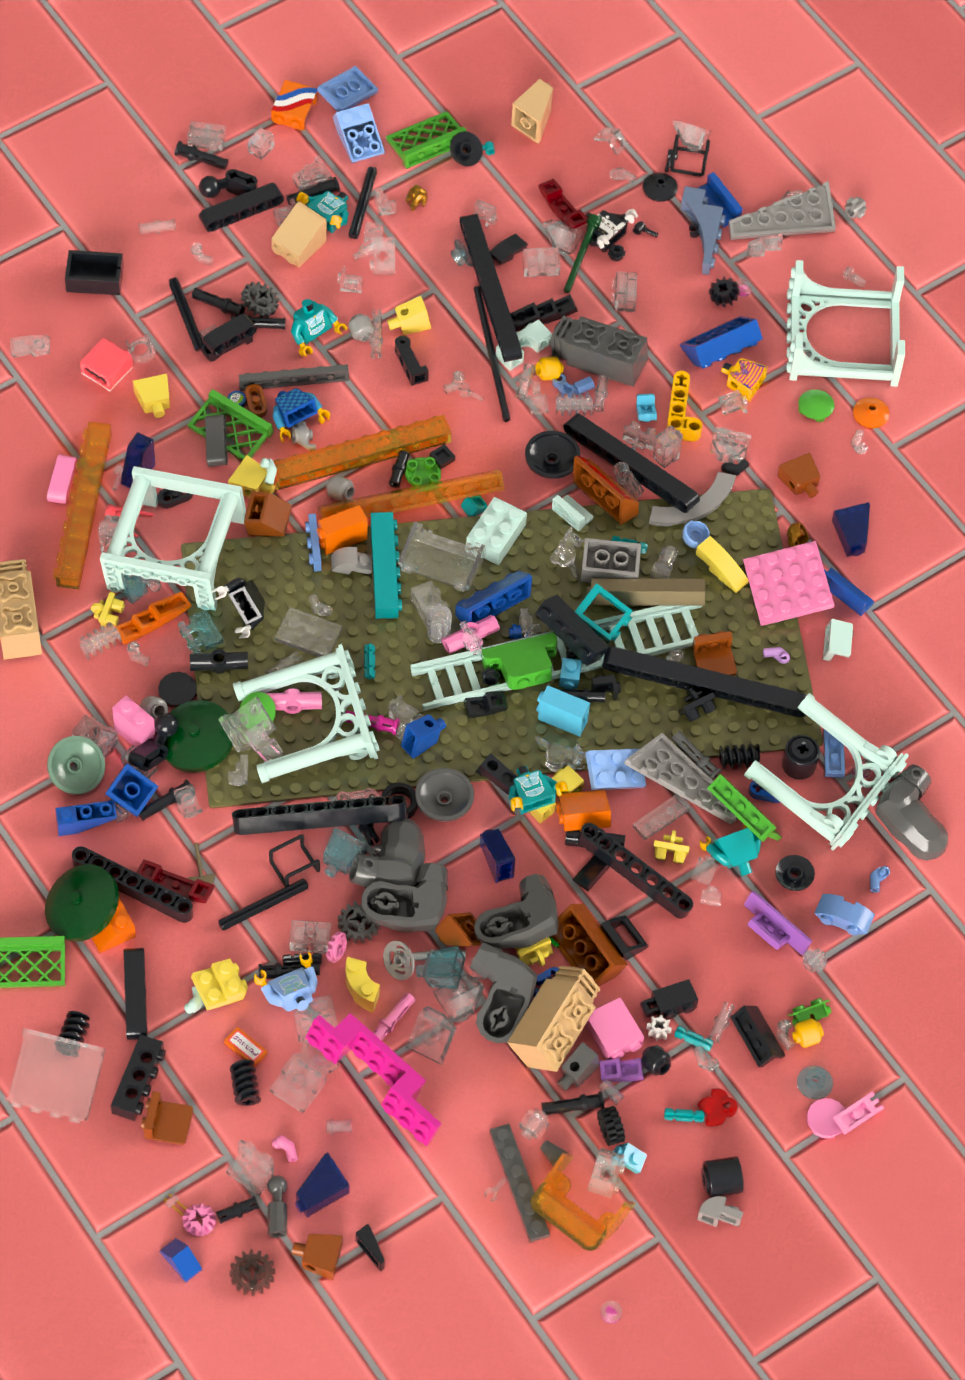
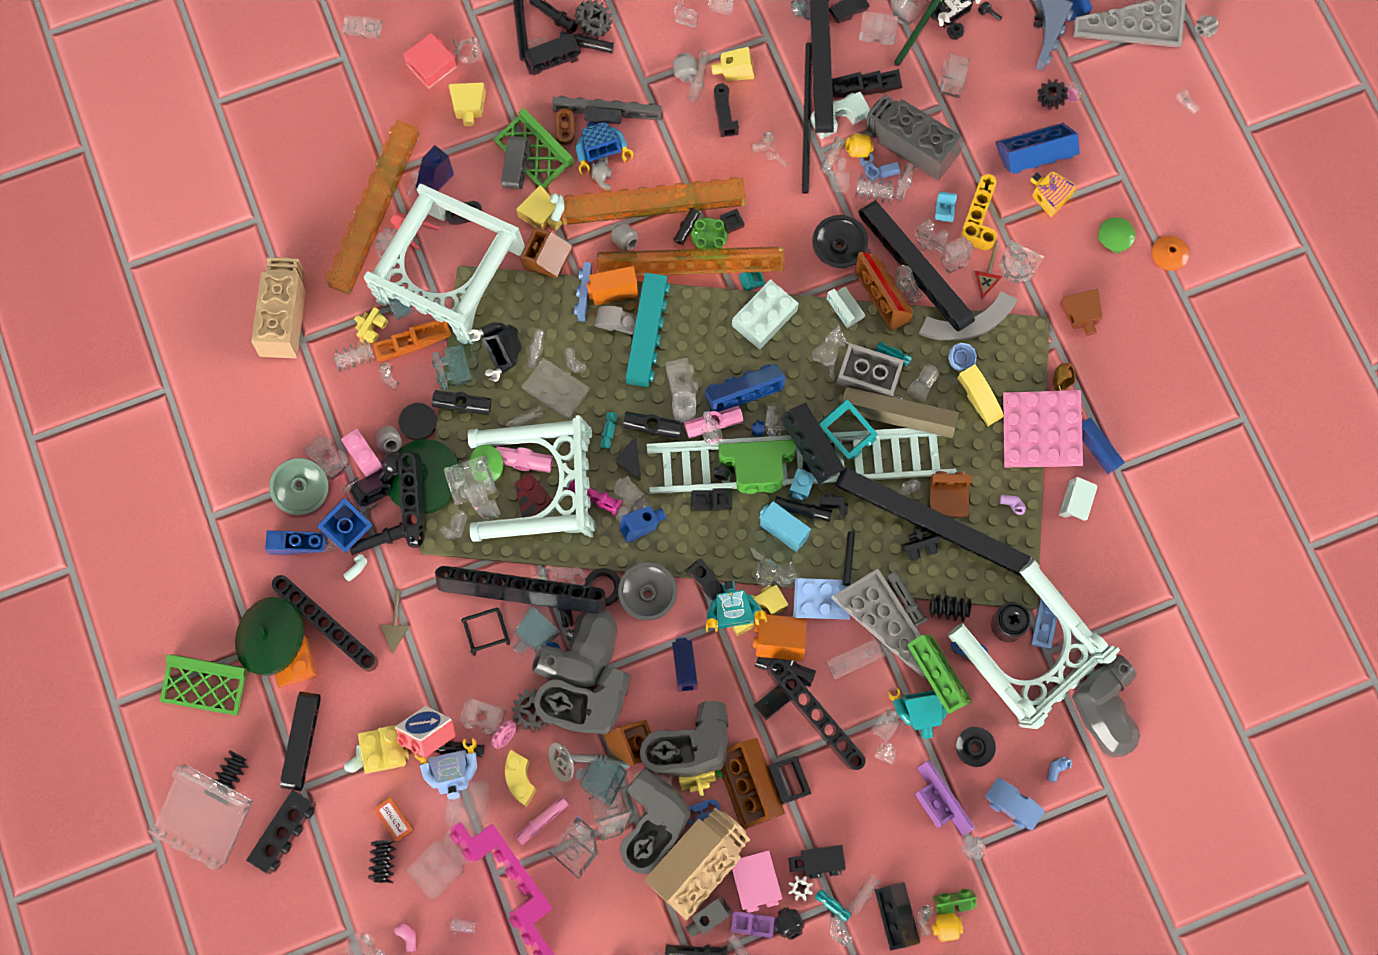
camera: 15 degrees right, 15 degrees up
bright pink beam [47,454,78,504] -> none
dark red slope [136,859,215,903] -> none
dark orange bracket [141,1091,193,1145] -> none
clear bracket [174,784,203,818] -> none
black axle [218,879,308,930] -> none
tile [228,391,246,407] -> none
black axle [283,953,322,965] -> none
teal torso [291,299,348,357] -> none
clear windscreen [398,522,486,592] -> none
light yellow hips [653,830,689,864] -> none
clear bracket [718,390,749,416] -> none
black arm [721,459,749,476] -> none
clear slope [746,234,783,257] -> none
light aqua arch [786,260,905,387] -> none
clear blue slope [832,502,870,557] -> none
clear arm [851,430,868,454] -> none
none -> light aqua arm [343,554,367,582]
none -> piece [395,706,456,758]
none -> black piece [398,452,425,548]
none -> dark red wing [515,472,553,518]
none -> clear pin [526,329,546,368]
none -> black slope [584,107,623,124]
none -> black slope [615,439,641,481]
none -> black piece [623,411,682,439]
none -> black bar [843,531,855,586]
none -> piece [975,242,1002,299]

